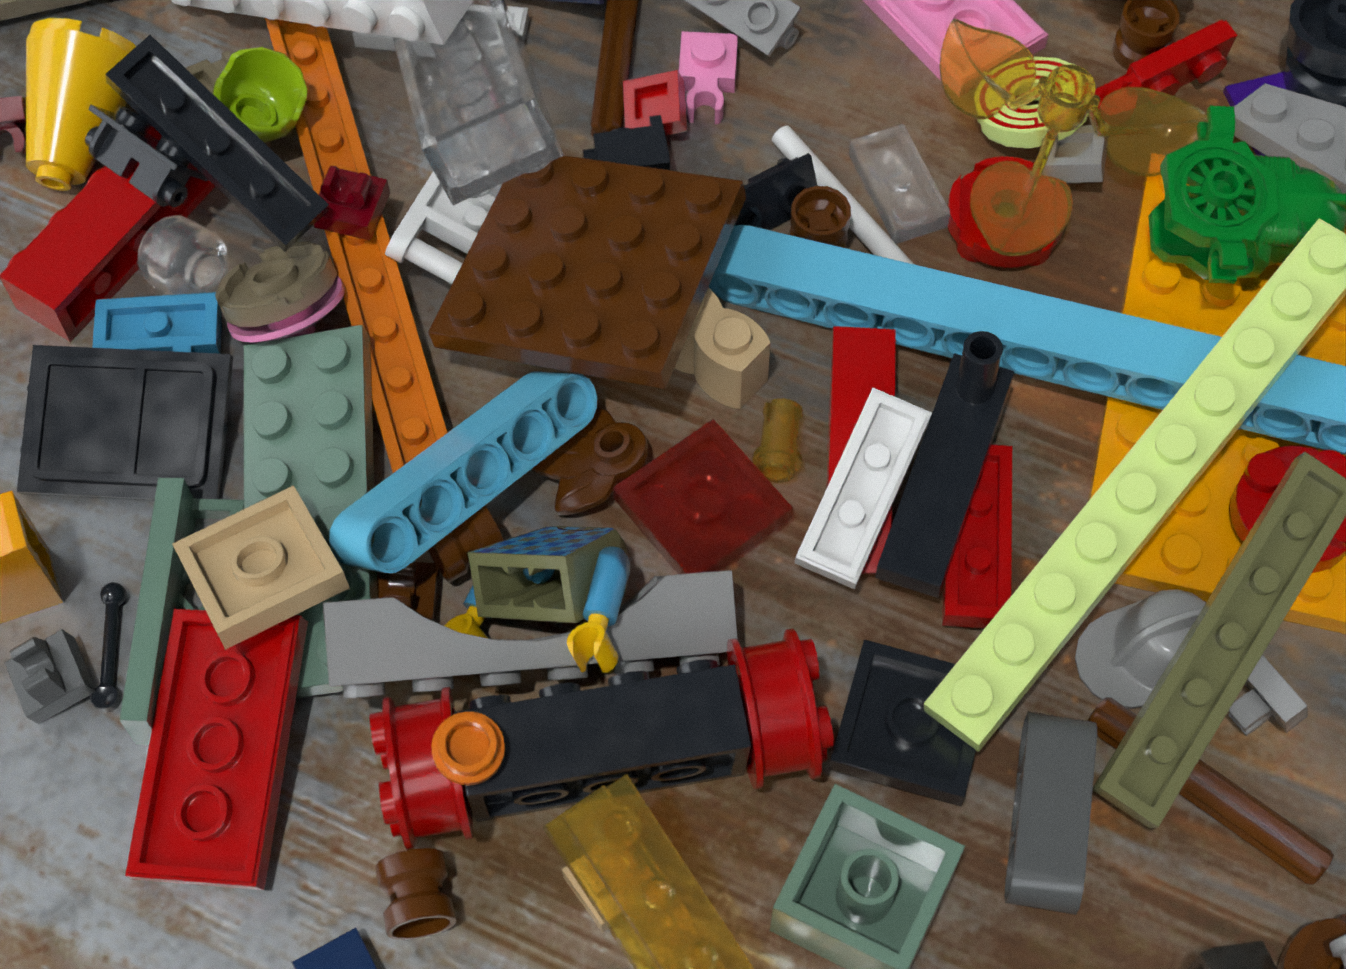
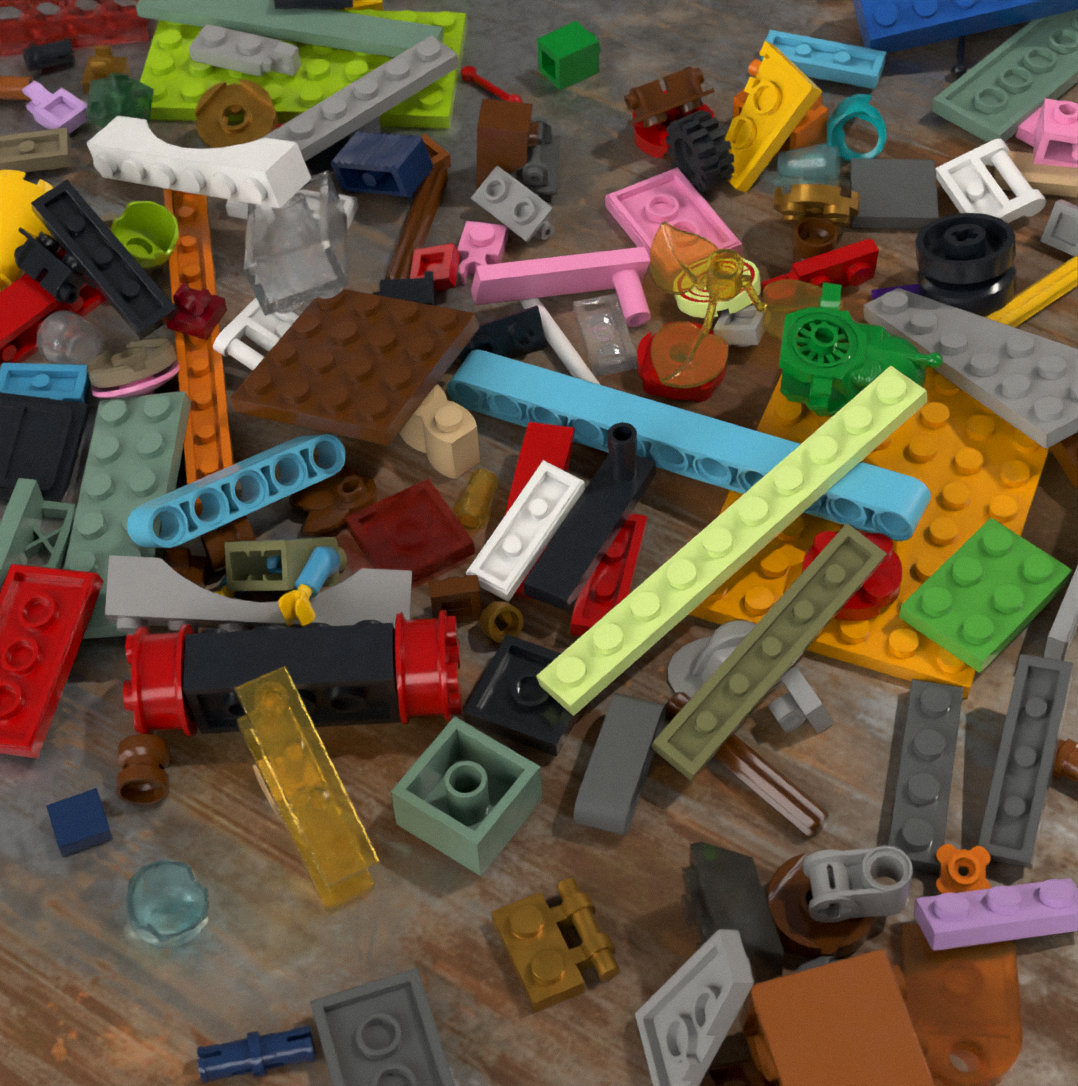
camera: 10 degrees right, 10 degrees down
tan plate [172,485,350,650] -> none
orange plate [432,712,505,785] -> none
reddish brown wheel [789,186,851,249] -> none
none -> reddish brown plate [428,575,482,623]
none -> bright pink piece [471,246,651,327]
none -> pearl gold hinge [479,601,523,643]

